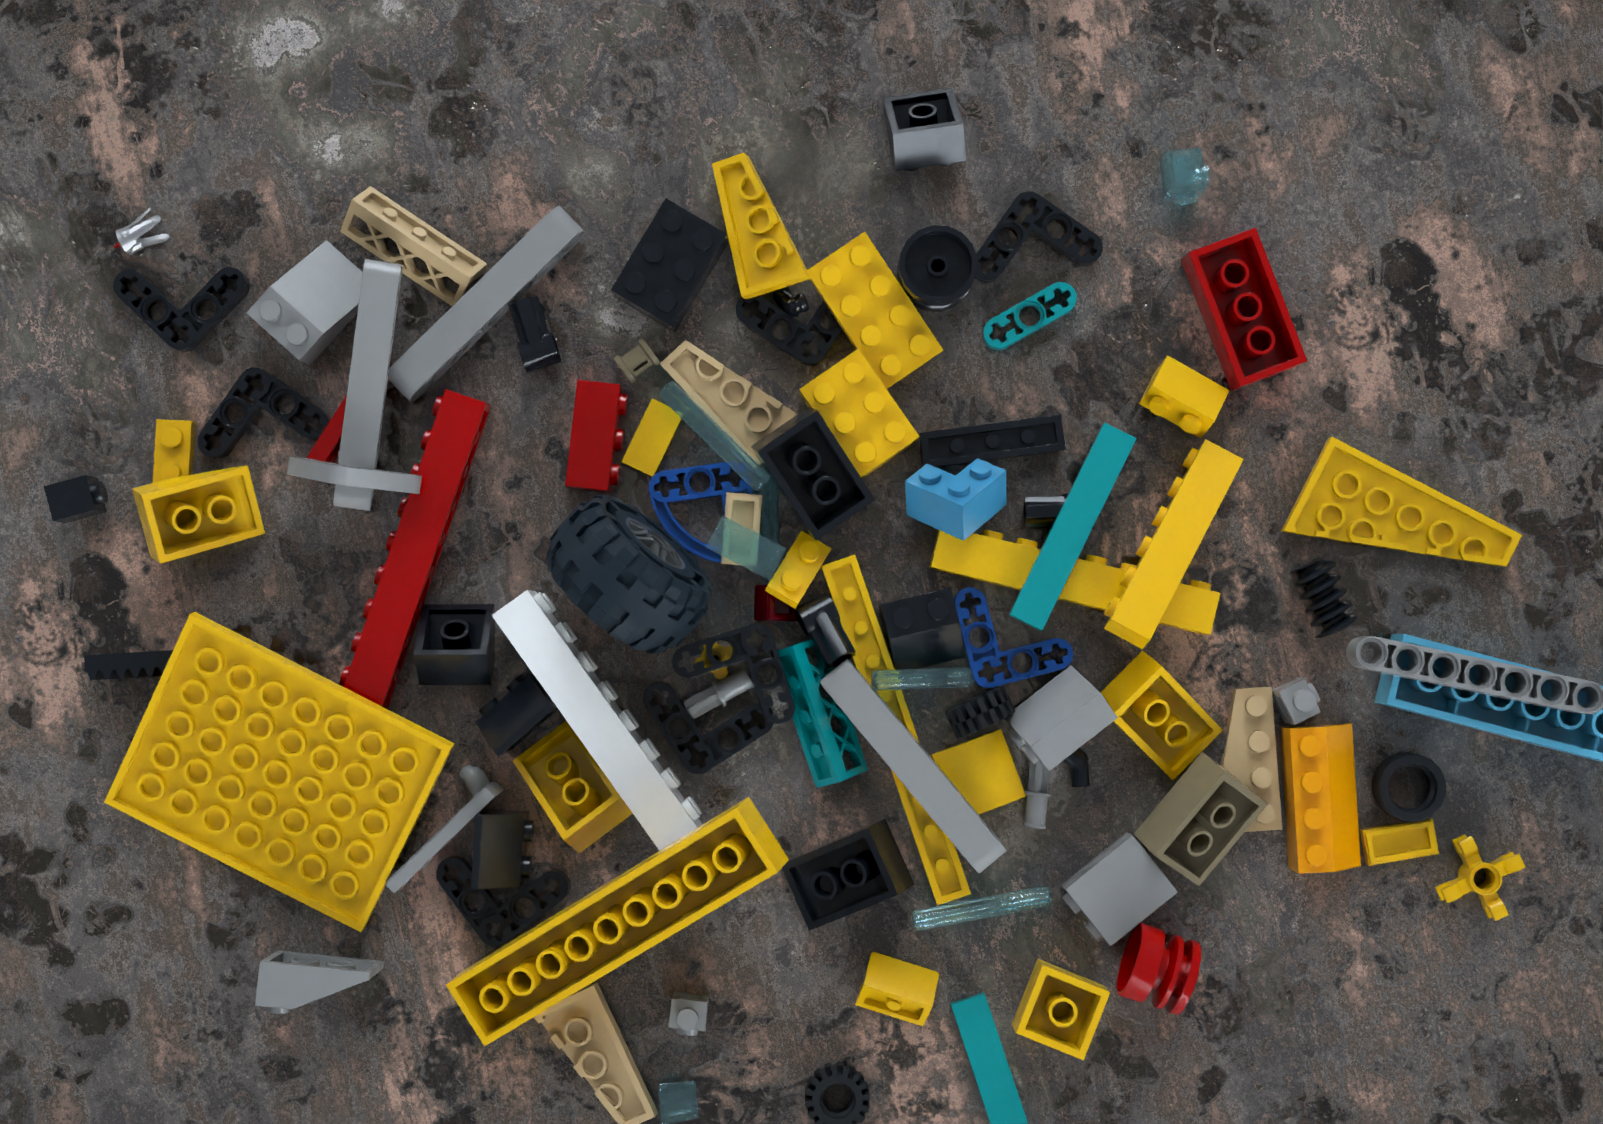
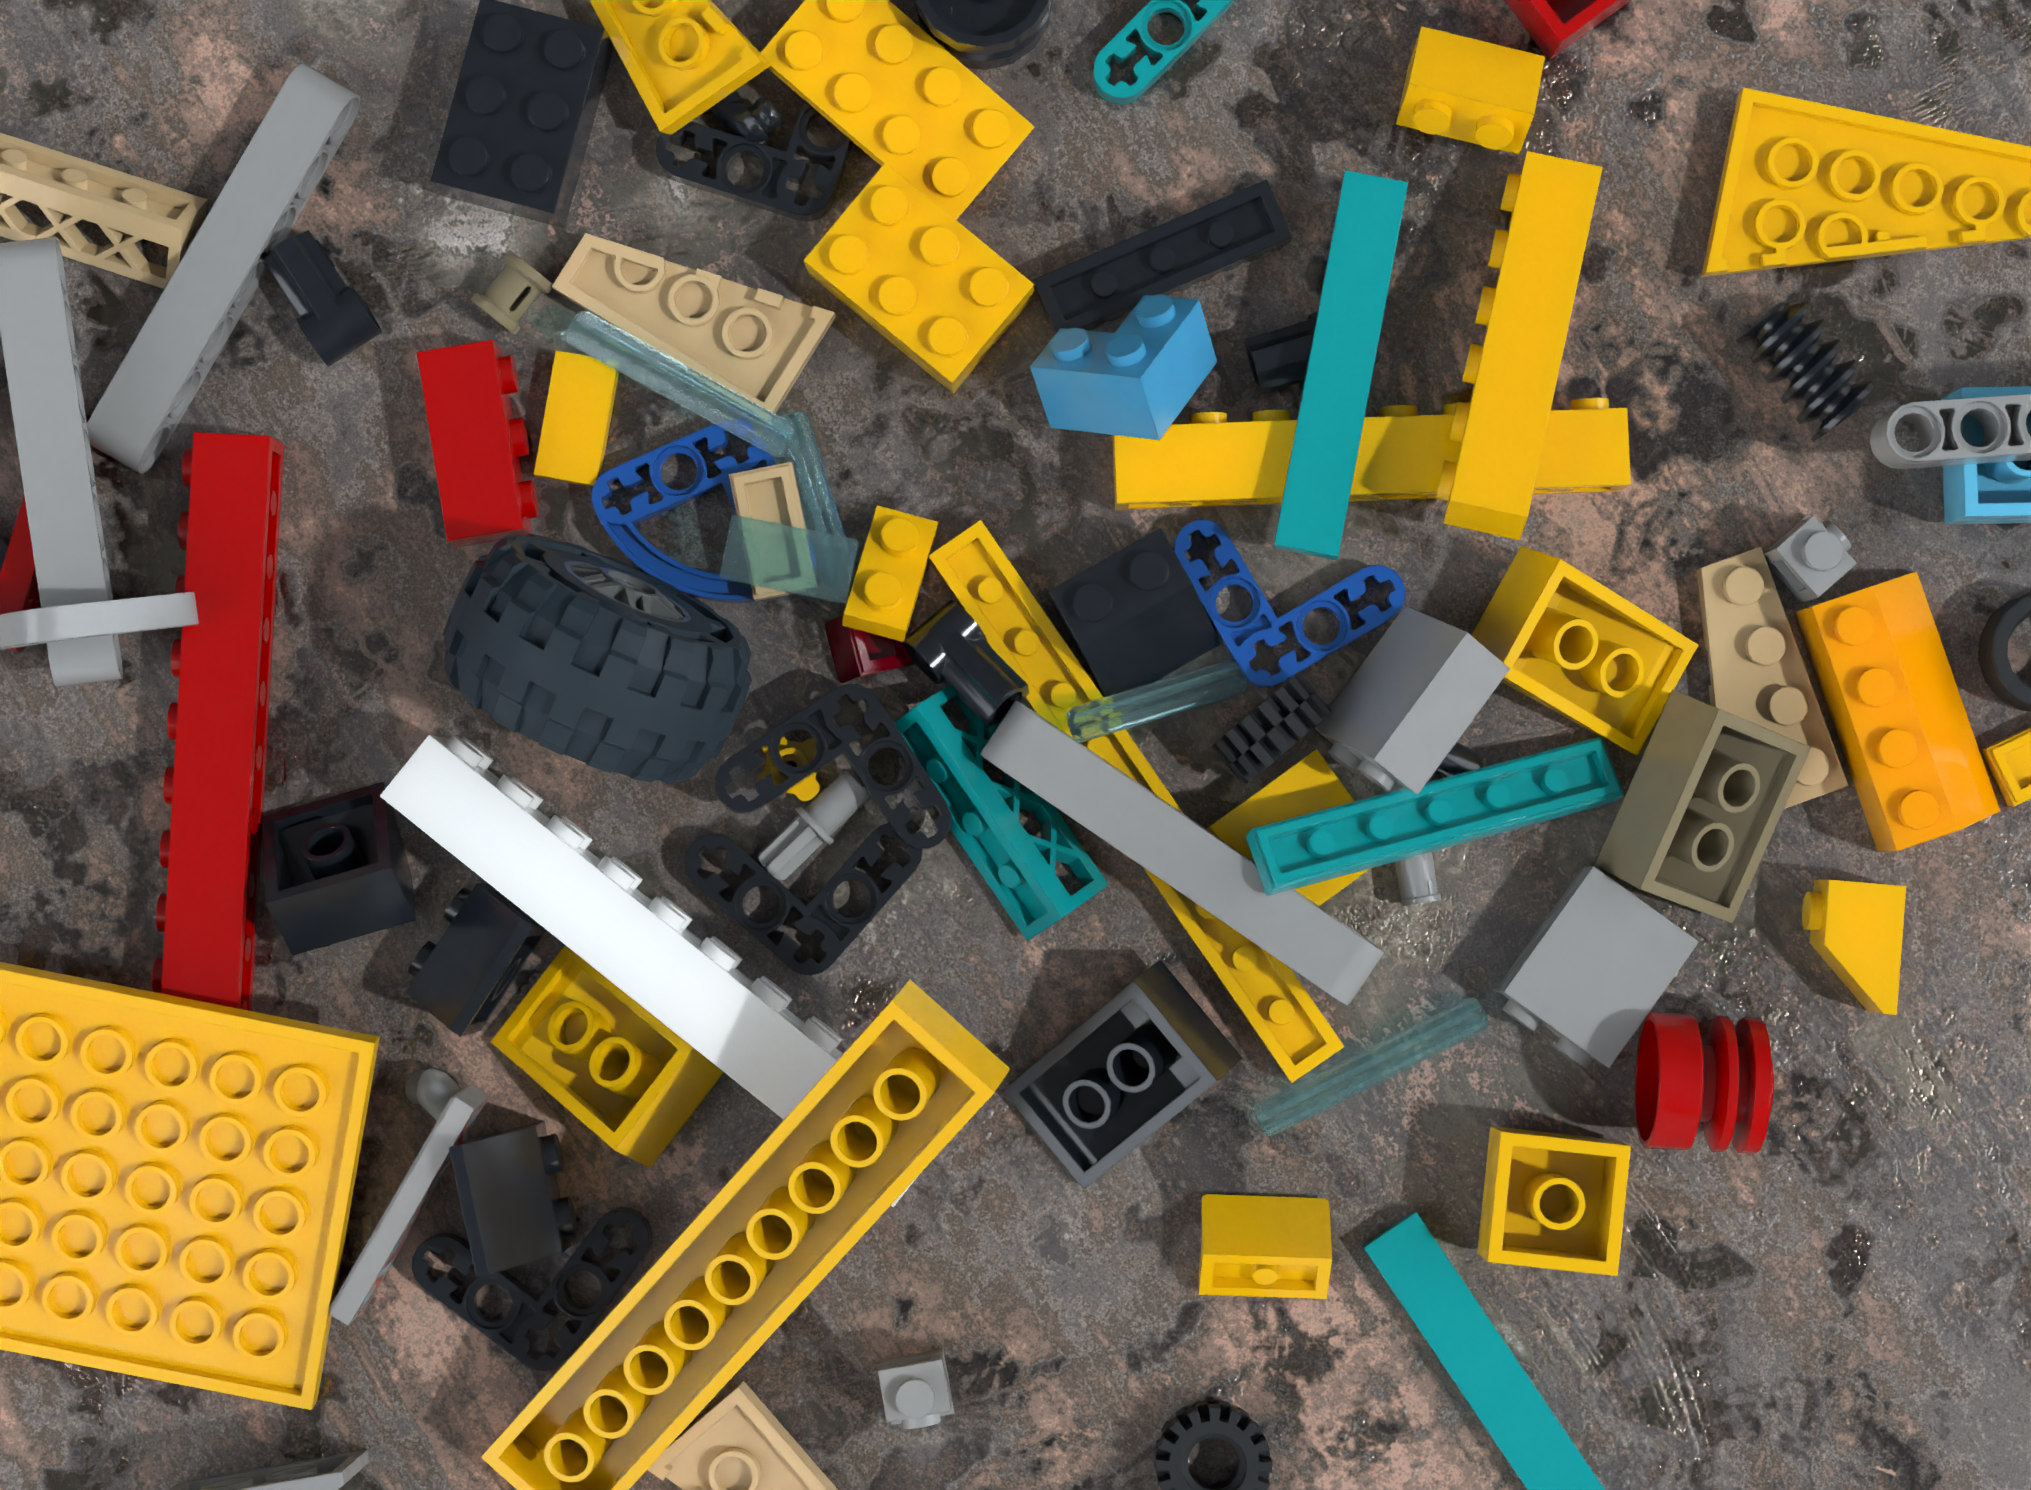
camera: 10 degrees left, 0 degrees up
black brick [751,406,875,540] -> none
none -> teal tile [1246,737,1624,896]
none -> yellow slope [1802,880,1906,1015]

